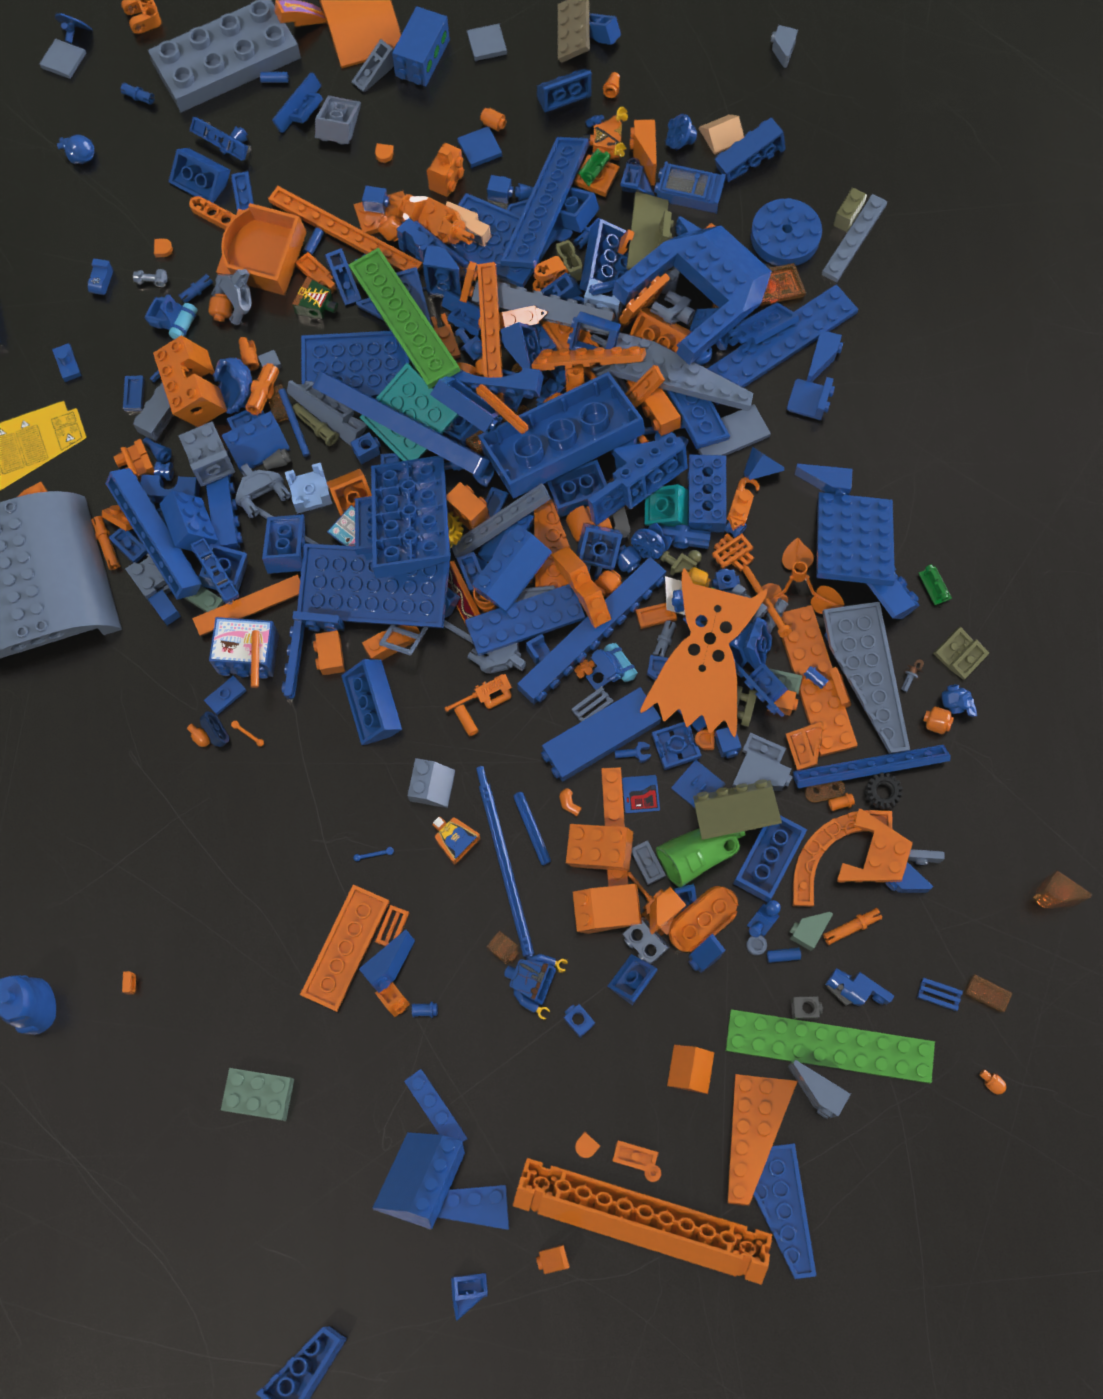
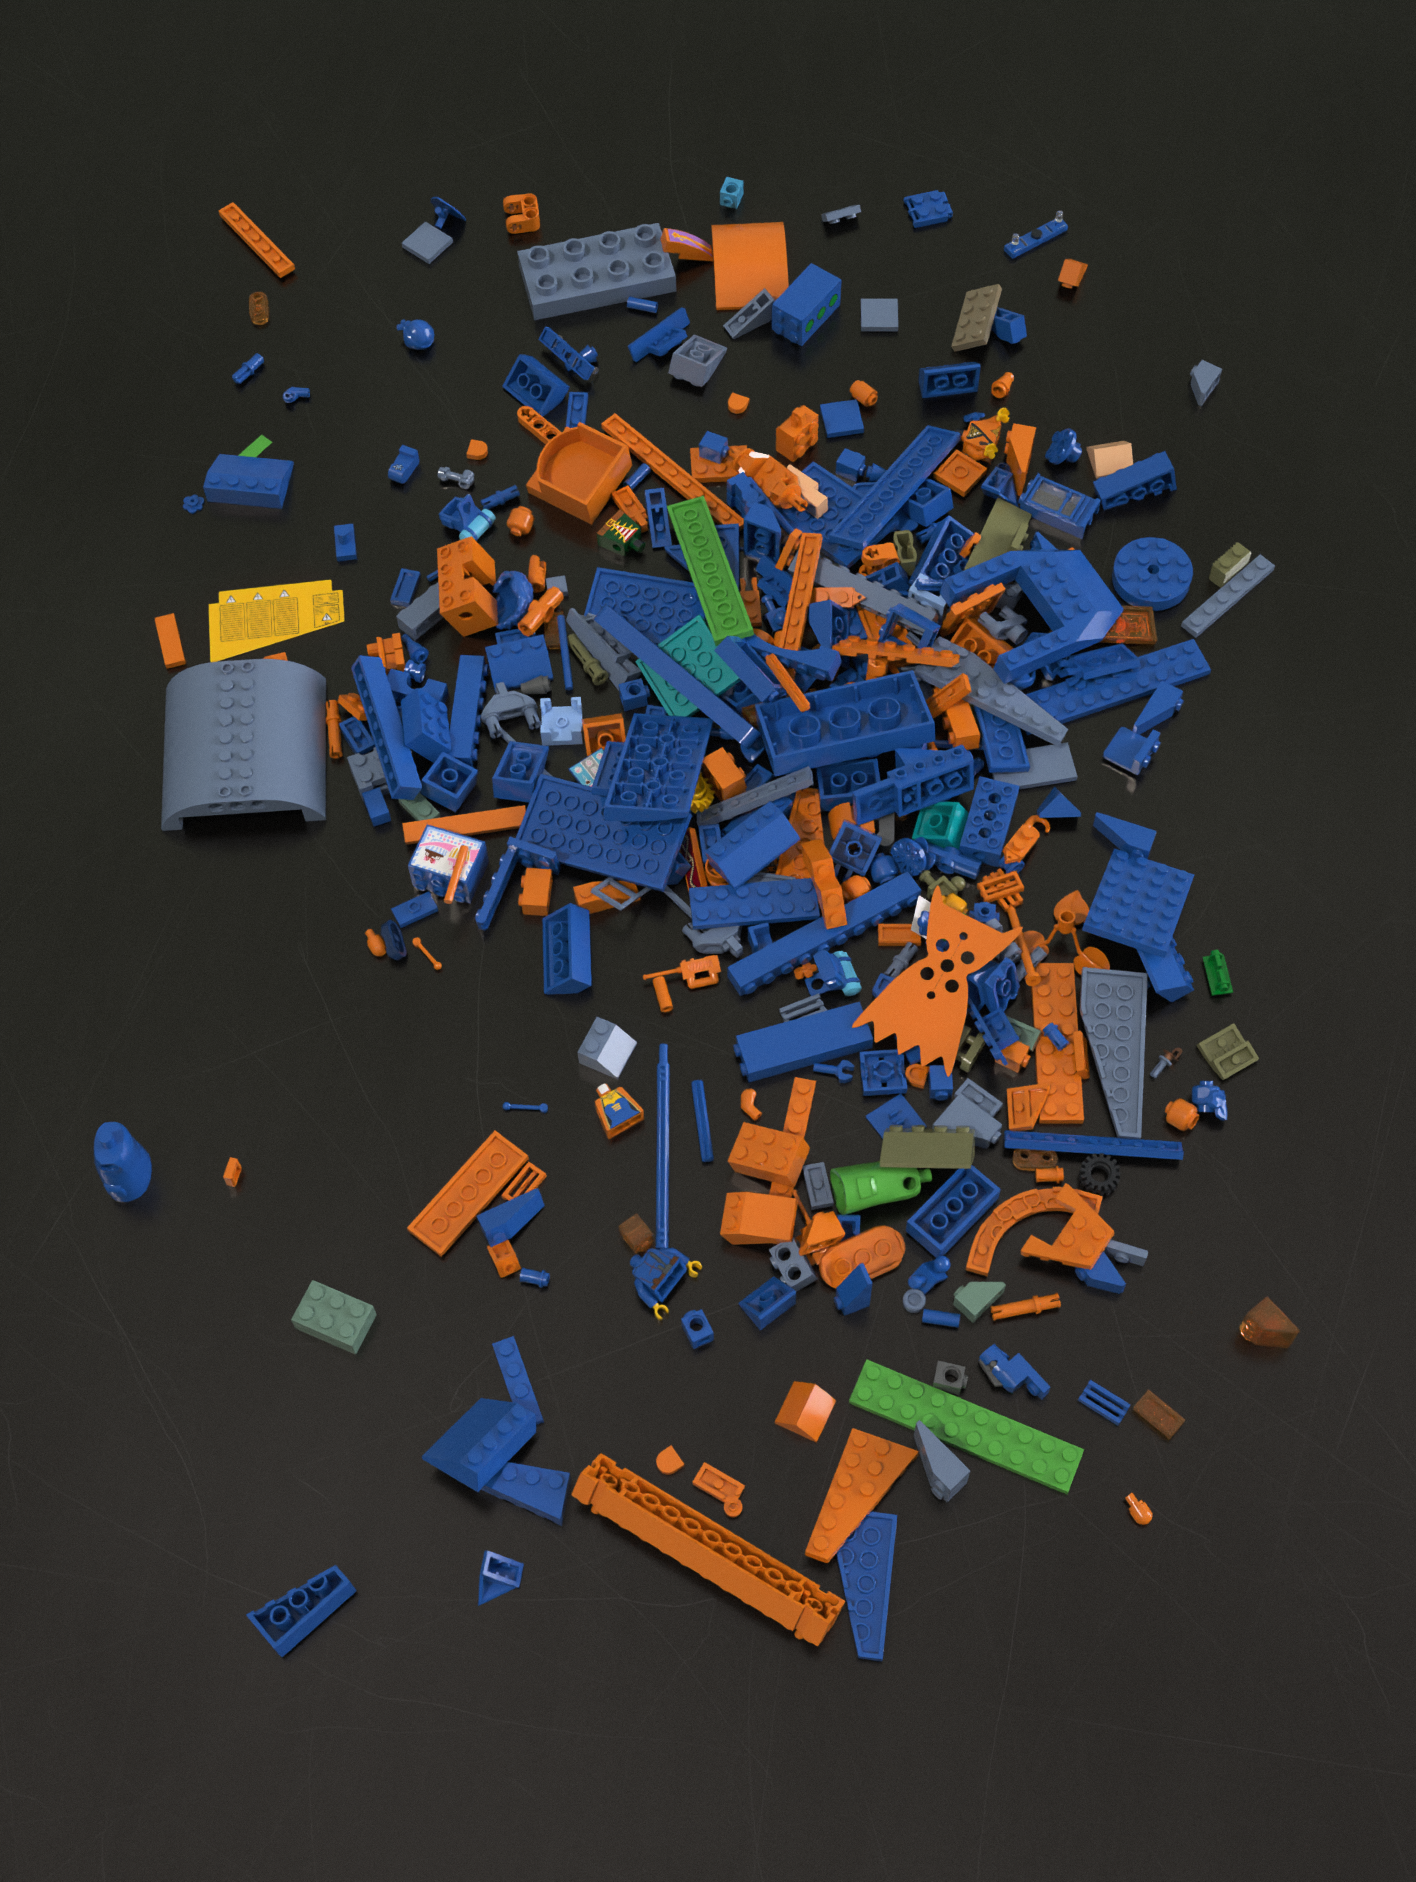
camera: 15 degrees right, 10 degrees down
blue pin [120,83,155,105] -> none
sand blue bracket [178,422,235,487] -> none
blue piece [190,538,239,604] -> none
sand blue connector [211,269,252,325] -> none
orange head [378,215,402,242] -> none
orange slope [536,1244,569,1274] -> none
green hinge [578,149,610,186] -> none
sticker [622,775,660,813] -> none

